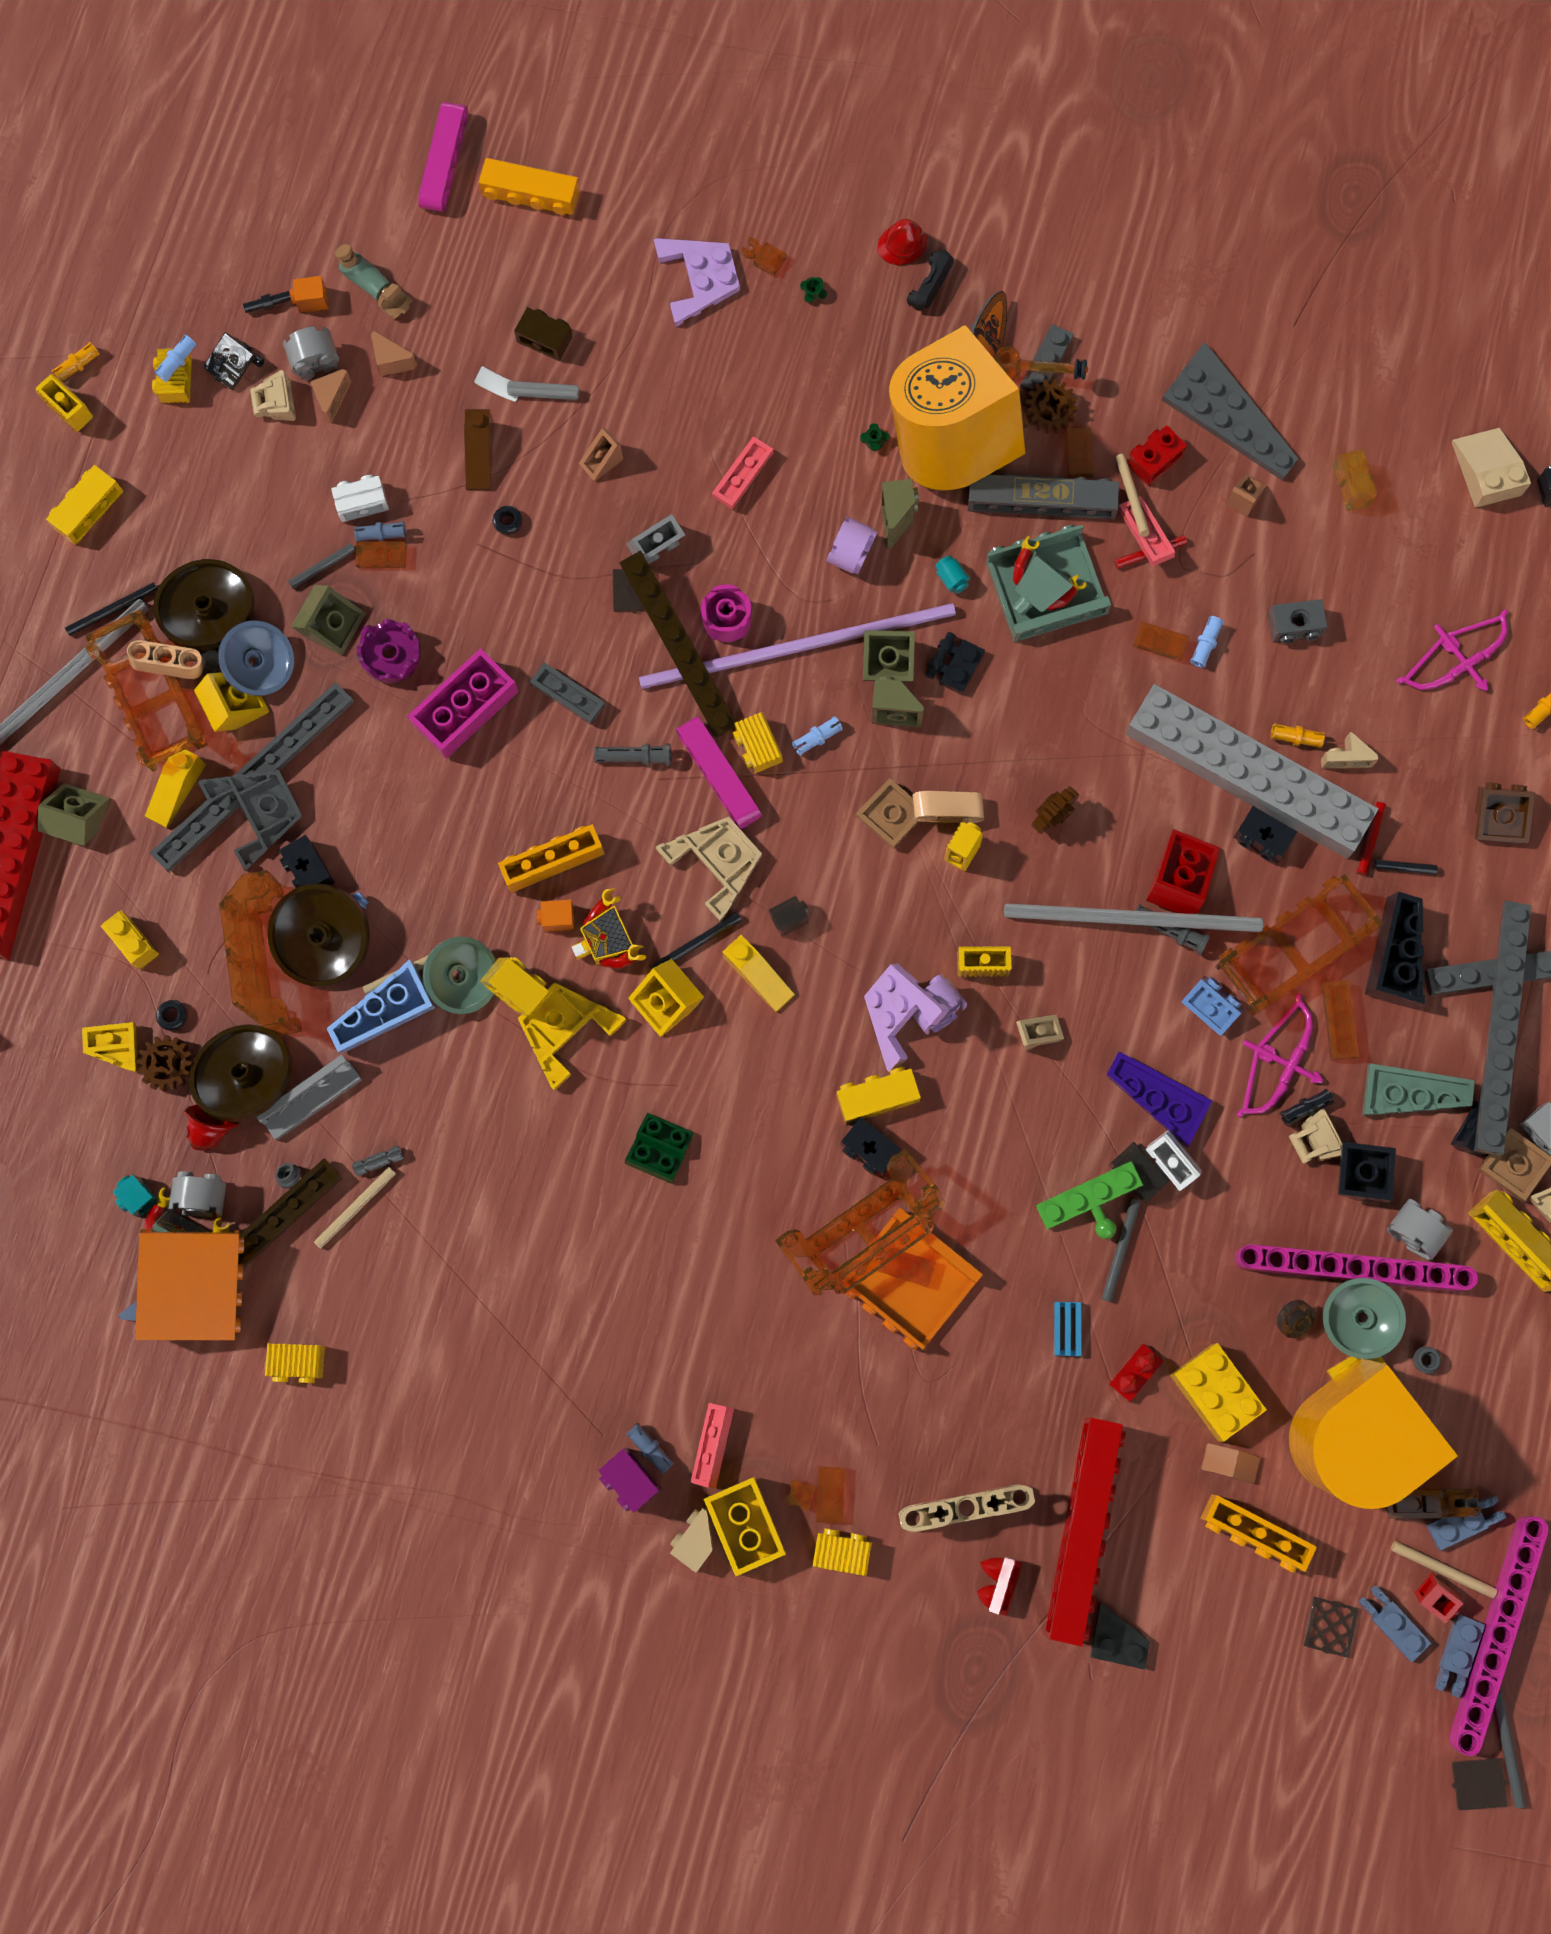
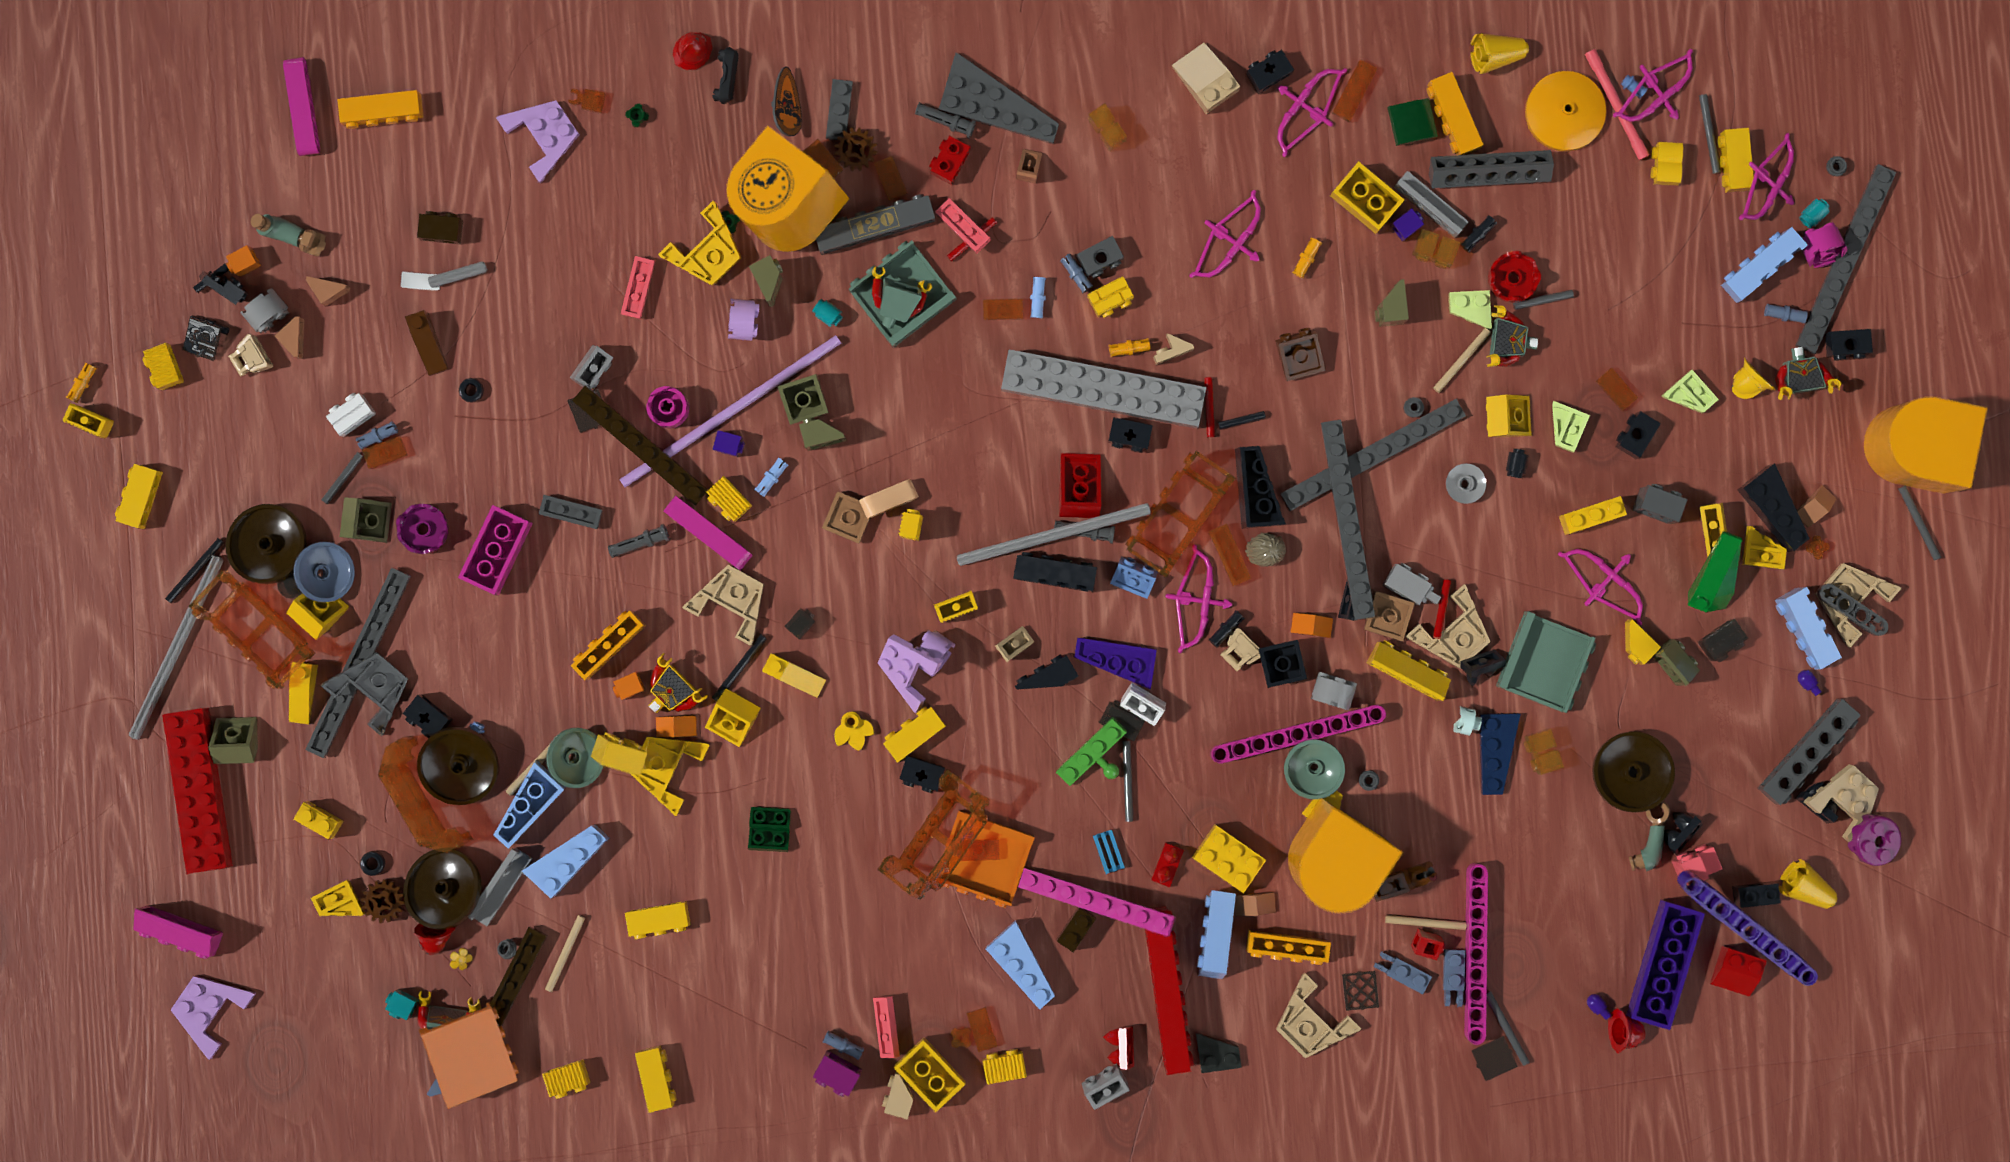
camera: 25 degrees left, 10 degrees up
light nougat beam [127,640,203,679] -> none
light blue pin [154,334,197,383] -> none
light grey brick [168,1171,226,1218] -> none
dark grey axle [352,1146,404,1176] -> none
nougat slope [579,427,623,481] -> none
tan piece [898,1484,1035,1532] -> none
black plate [925,632,985,695] -> none
clear orange piece [995,346,1088,381] -> none
reddish brown gear [1031,786,1079,834] -> none
tan bar [1116,454,1150,537] -> none
clear smoke plate [1276,1299,1315,1338] -> none
sand green wing [1362,1063,1475,1116] -> none
sand blue hinge [1426,1495,1507,1551] -> none
none -> black plate [199,270,248,305]
none -> yellow plant [450,948,472,970]
none -> light blue wedge [522,824,609,898]
none -> yellow brick [625,901,691,939]
none -> yellow brick [635,1045,677,1113]
none -> orange slope [656,716,697,737]
none -> yellow wing [658,201,742,286]
none -> dark purple brick [712,430,745,457]
none -> yellow plate [834,712,874,751]
none -> dark grey pin [915,102,976,138]
none -> light blue wedge [986,920,1055,1009]
none -> black wedge [1013,552,1097,592]
none -> black slope [1015,654,1079,690]
none -> dark pink plate [1018,868,1175,936]
none -> dark brown brick [1056,907,1096,953]
none -> sand blue pin [1060,254,1093,293]
none -> light grey brick [1082,1064,1129,1110]
none -> yellow brick [1087,276,1134,318]
none -> light blue wedge [1197,890,1236,979]
none -> dark tan hair [1245,533,1286,567]
none -> tan wing [1276,972,1361,1058]
none -> orange slope [1290,613,1333,638]

